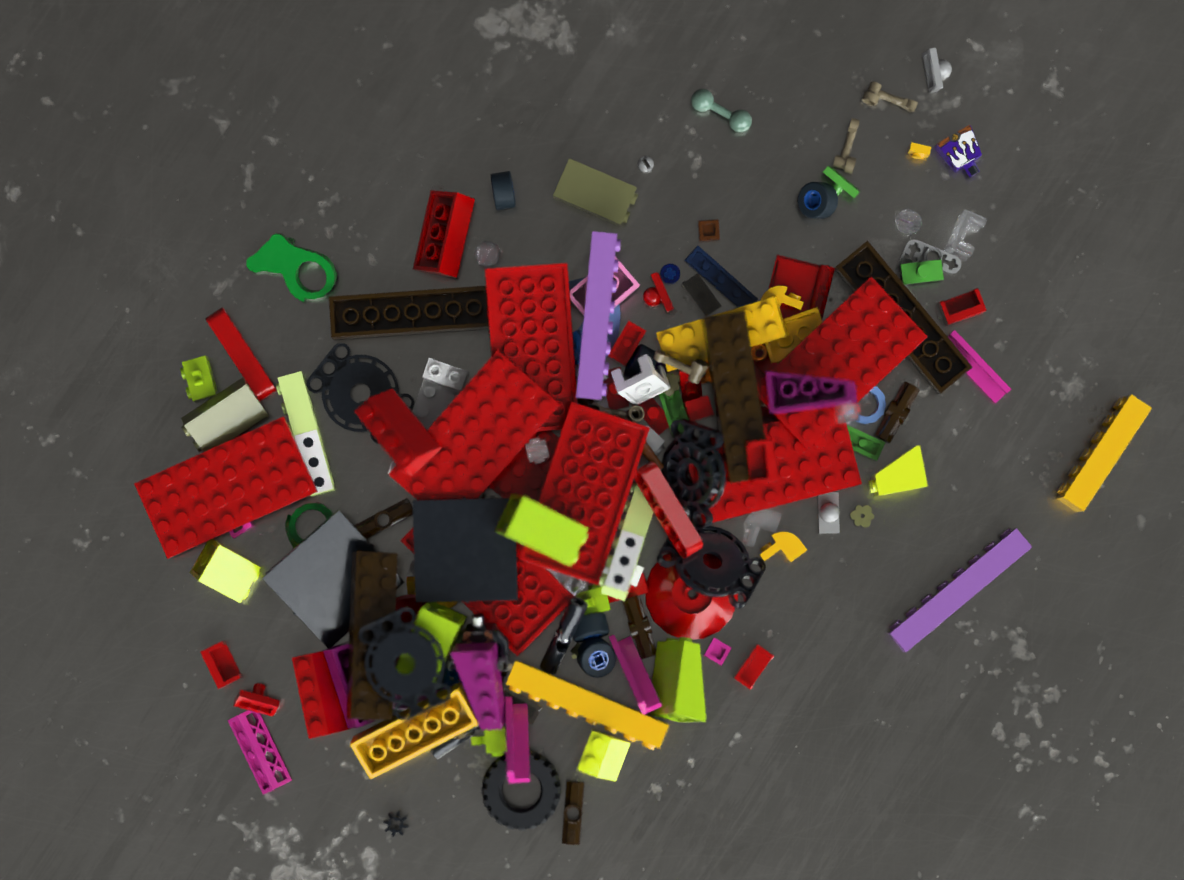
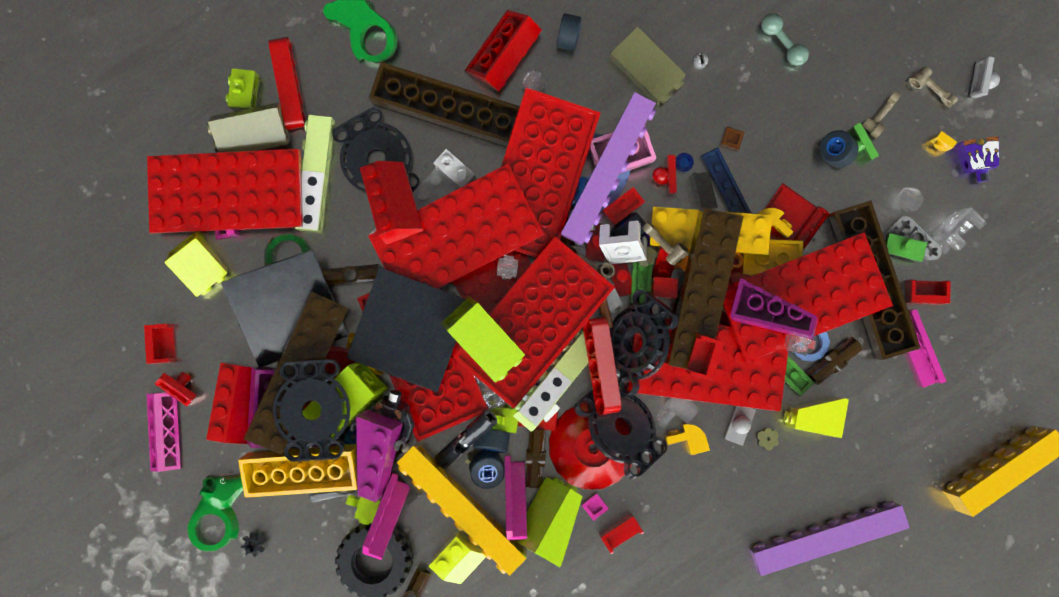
camera: 20 degrees right, 0 degrees up
none -> green animal [187,473,243,551]

